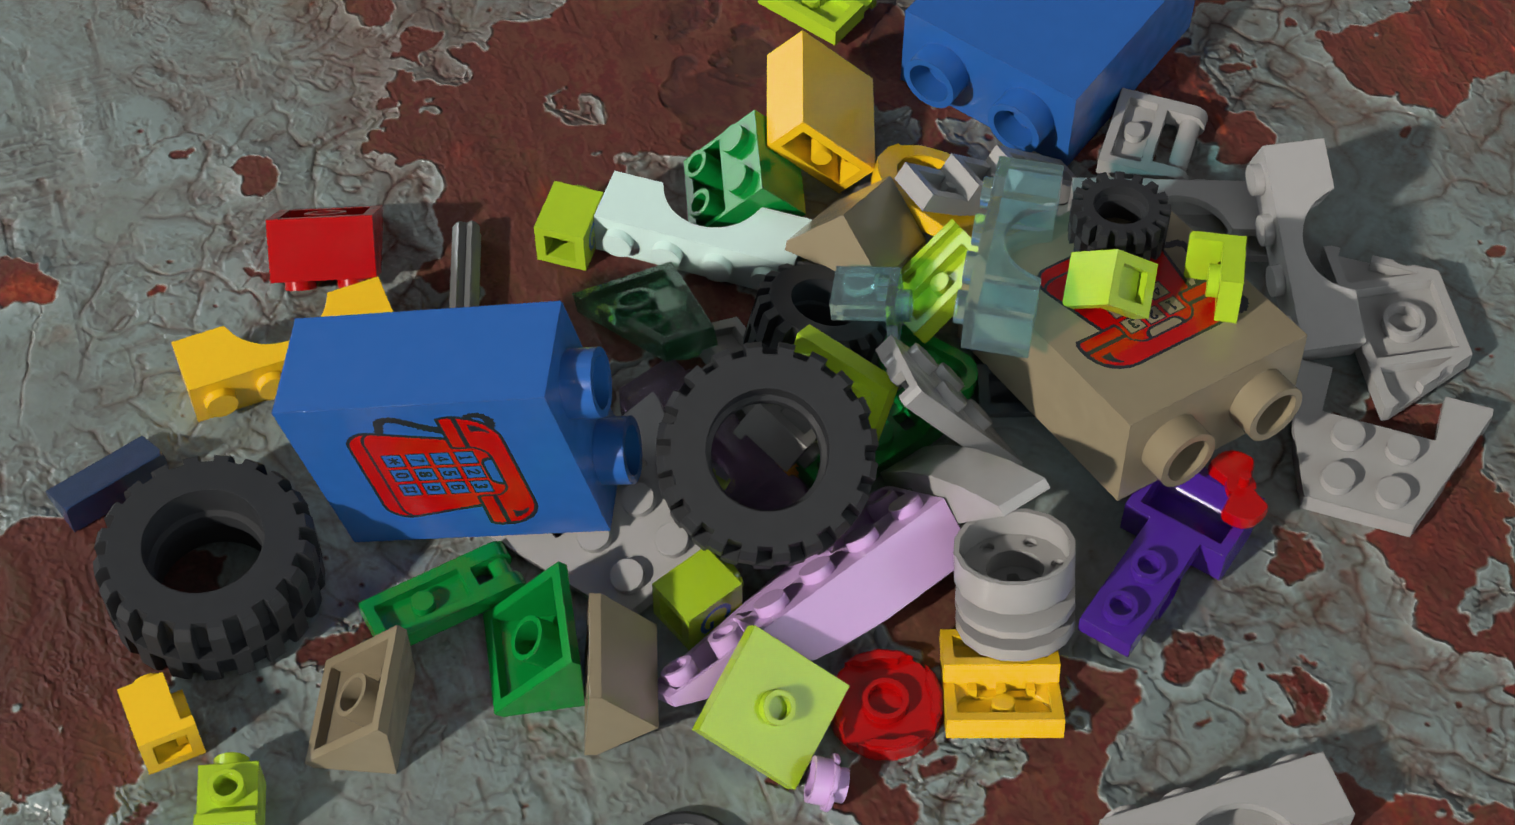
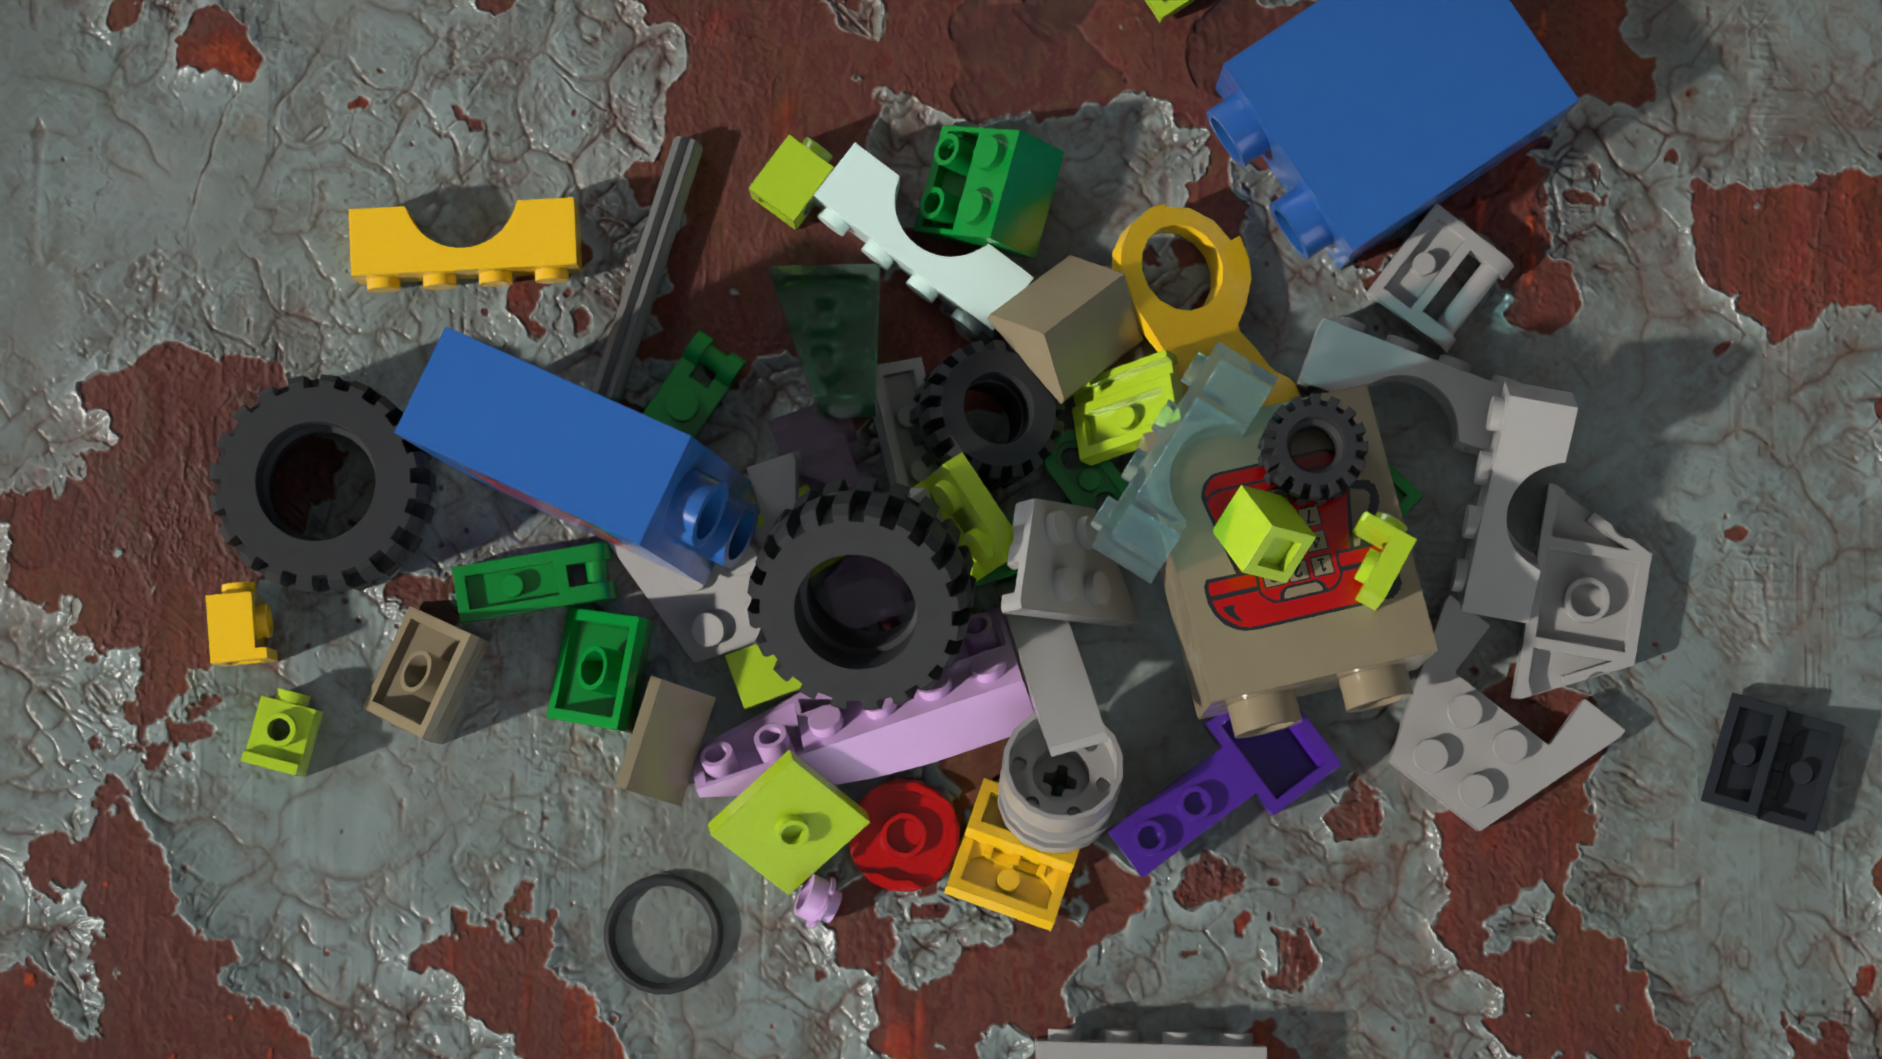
camera: 20 degrees right, 30 degrees up
dark blue slope [45,436,169,533] -> none
red slope [266,205,383,291] -> none
yellow brick [767,30,875,193] -> none
clear light blue bracket [829,266,913,340] -> none
light grey slope [894,145,1077,216] -> none
red piece [1208,450,1268,529] -> none

